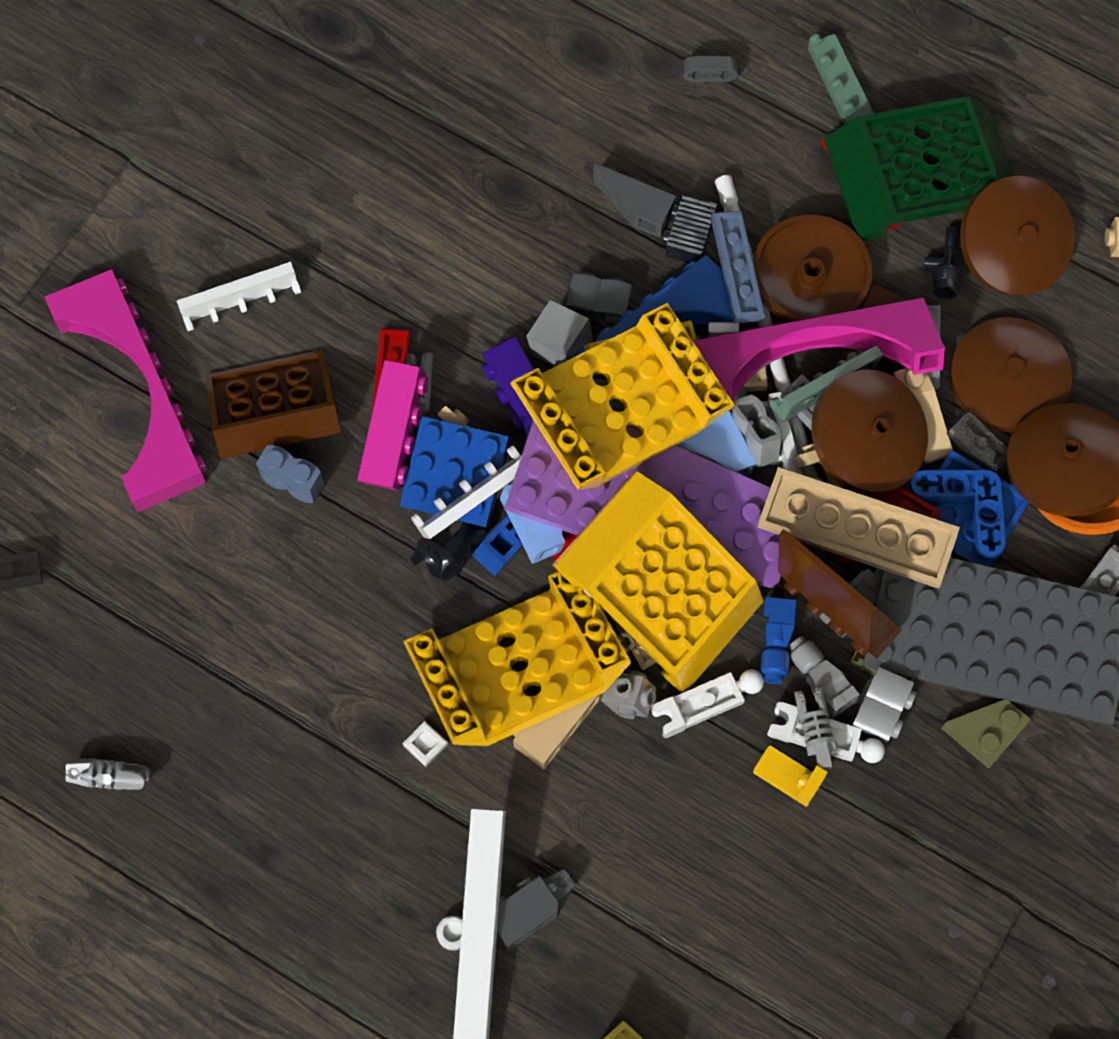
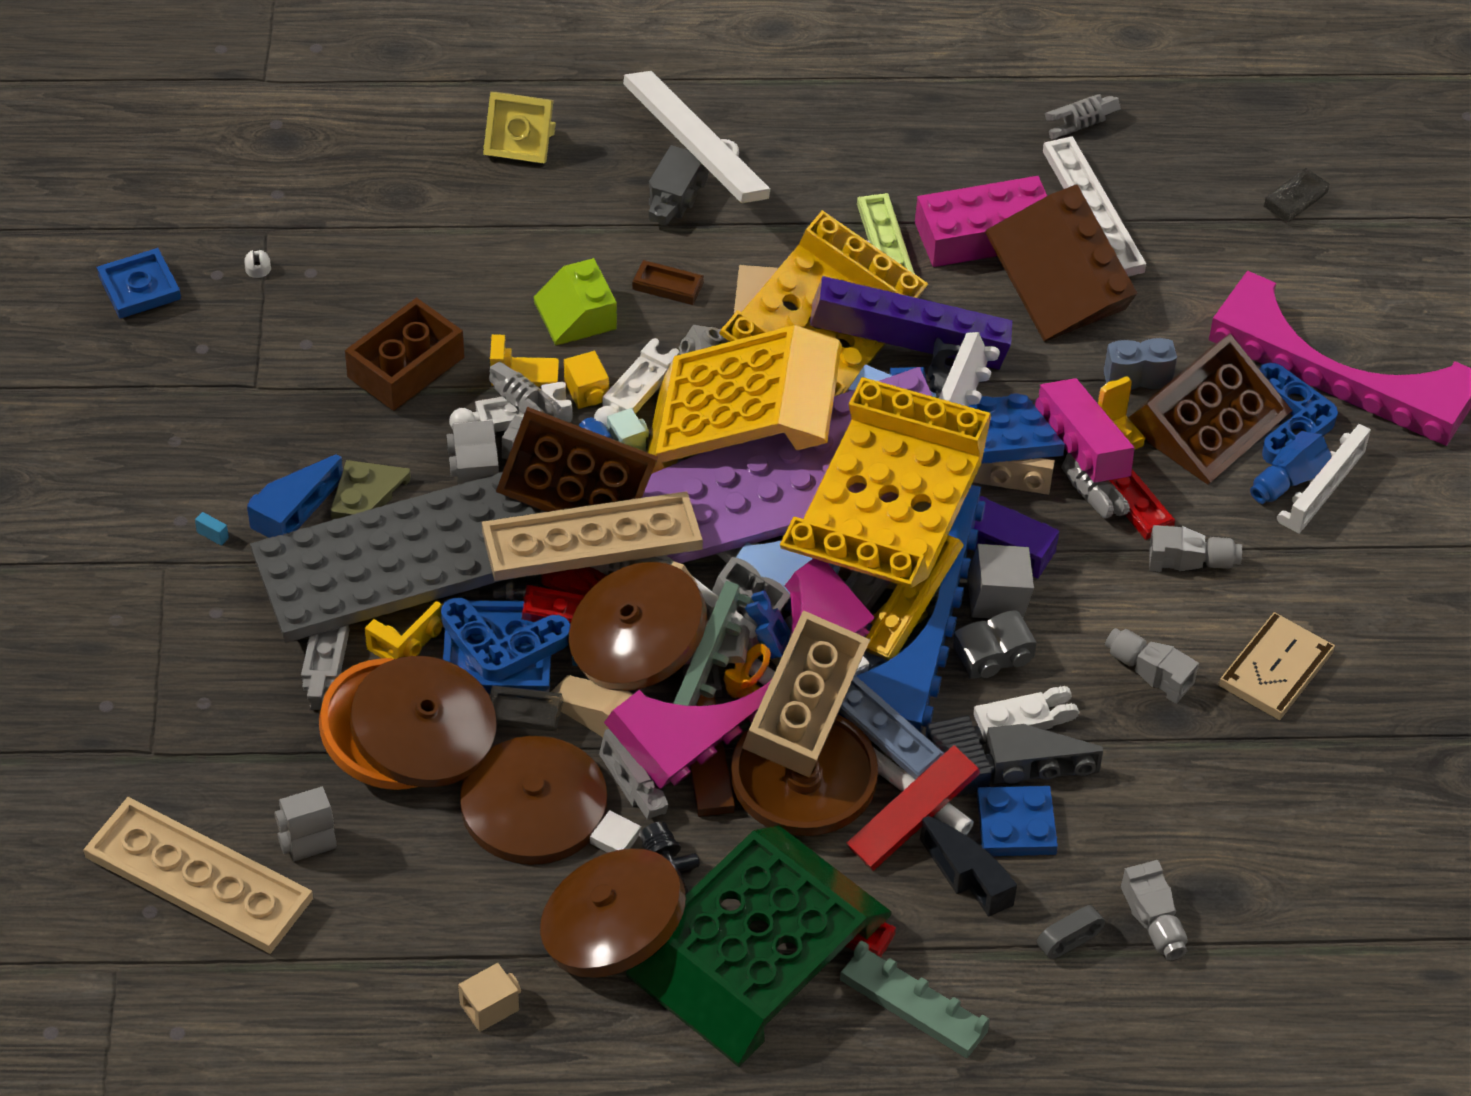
camera: 145 degrees right, 20 degrees down
none -> blue slope [247,454,343,538]
none -> reddish brown brick [345,297,465,411]
none -> yellow bracket [365,601,443,659]
none -> lime slope [534,258,617,346]
none -> yellow brick [564,351,609,409]
none -> white tile [590,810,641,853]
none -> light aqua plate [607,408,649,452]
none -> reddish brown tile [632,260,704,305]
none -> light orange piece [723,644,771,698]
none -> tan brick [742,610,870,778]
none -> blue plate [745,590,791,659]
none -> dark purple brick [810,276,1012,370]
none -> red tile [846,745,980,871]
none -> yellowish green tile [857,193,915,274]
none -> dark pink brick [915,176,1047,267]
none -> black slope [920,816,1017,917]
none -> white hinge [973,686,1079,742]
none -> blue plate [977,786,1058,856]
none -> reddish brown slope [985,184,1138,342]
none -> white plate [1043,136,1146,277]
none -> yellow bracket [1098,376,1145,450]
none -> light grey piece [1105,628,1199,704]
none -> light grey piece [1121,860,1187,960]
none -> light grey piece [1149,525,1242,572]
none -> tan tile [1219,612,1335,720]
none -> blue piece [1250,431,1332,504]
none -> blue beam [1259,363,1338,464]

